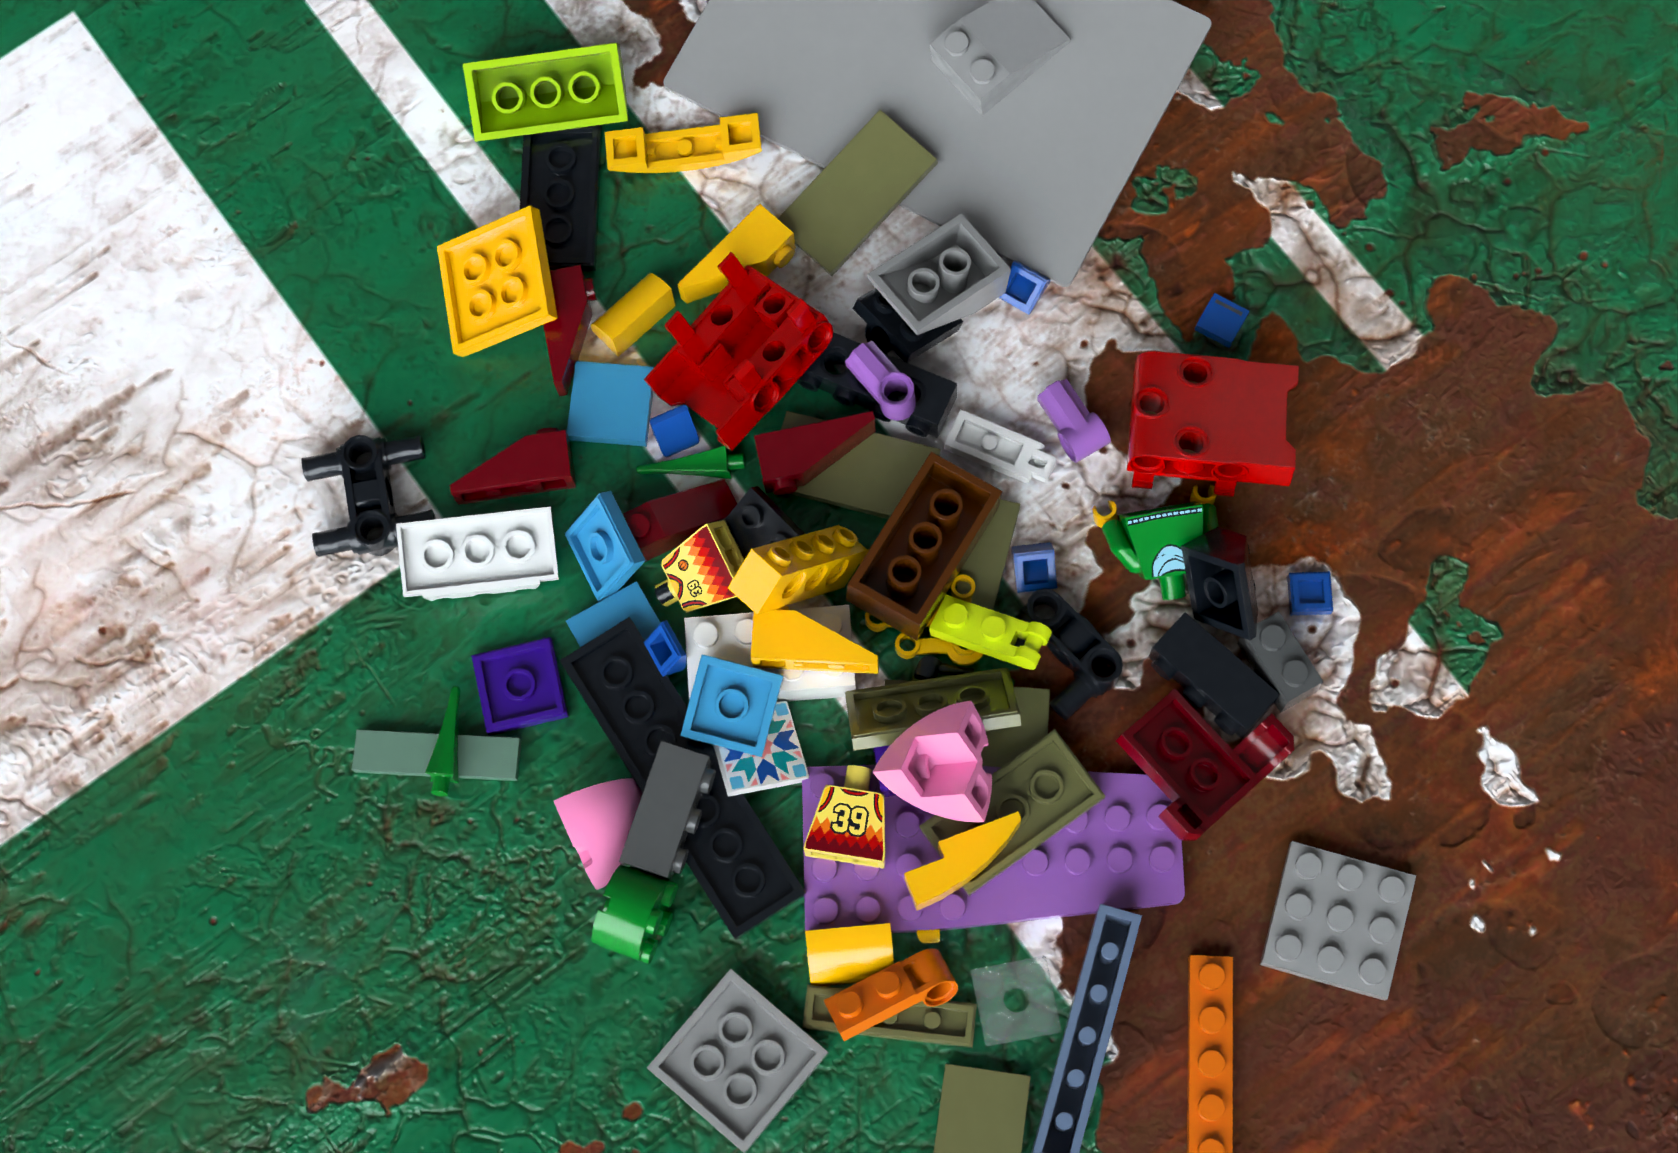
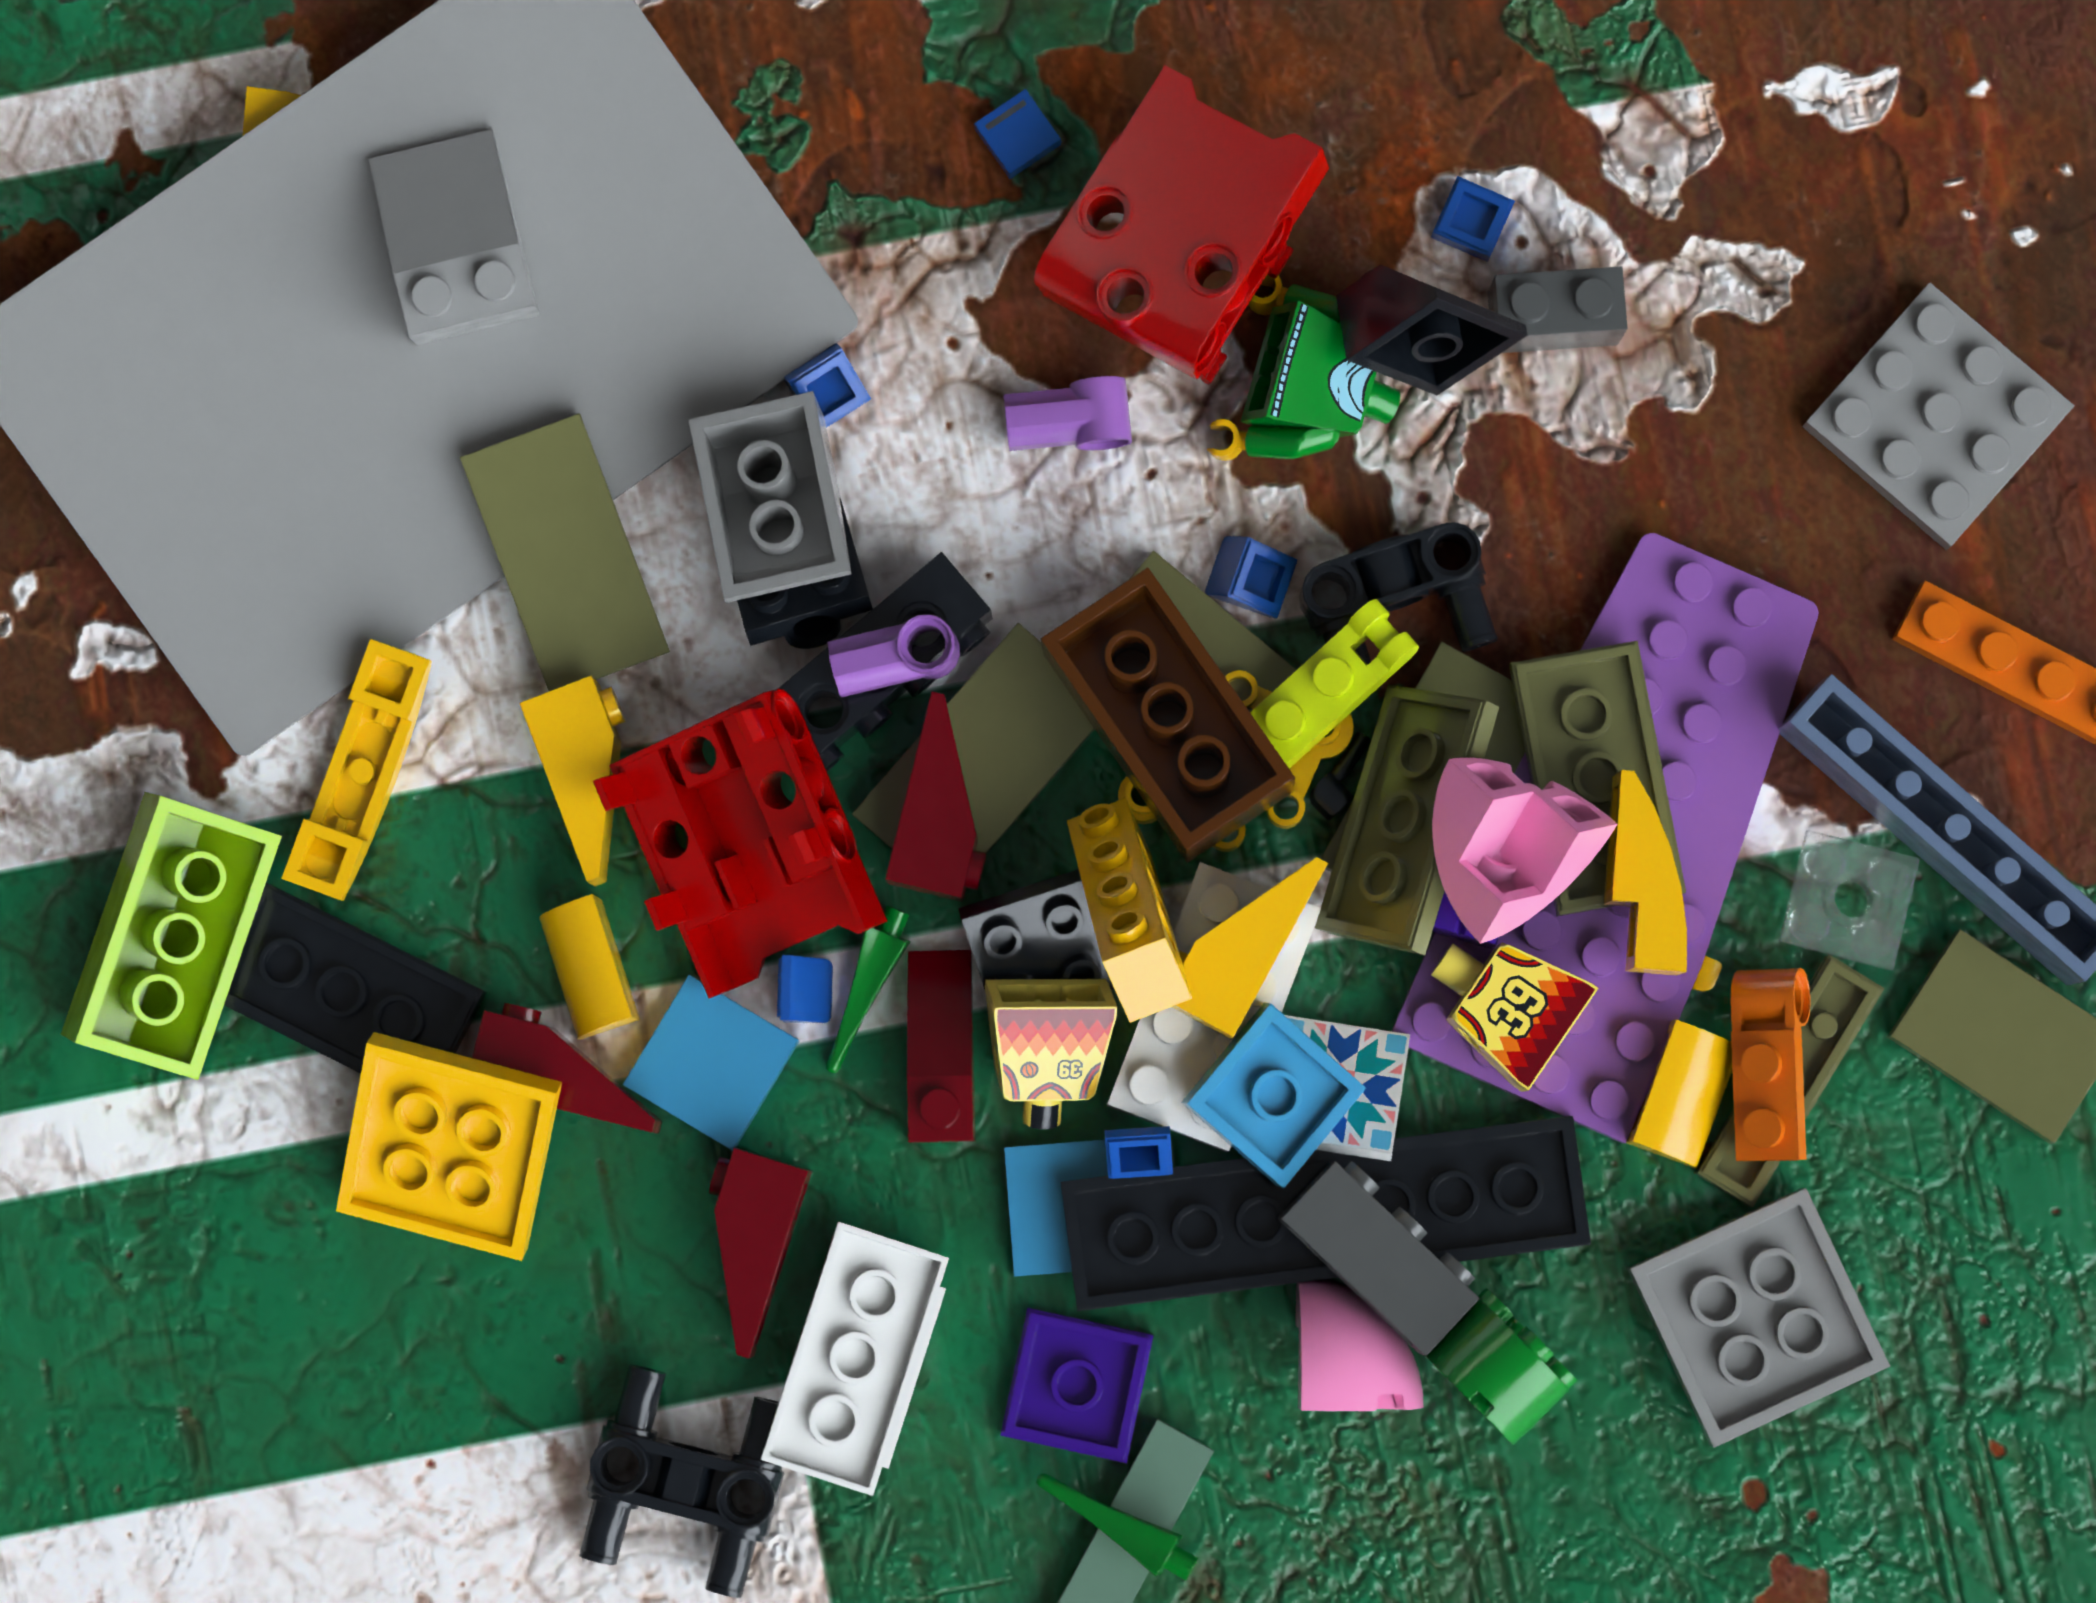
camera: 65 degrees left, 10 degrees up
dark azure tile [565,491,646,602] -> none
white hinge [944,409,1057,483] -> none
dark red piece [1116,689,1295,841] -> none
black brick [1149,612,1280,739] -> none

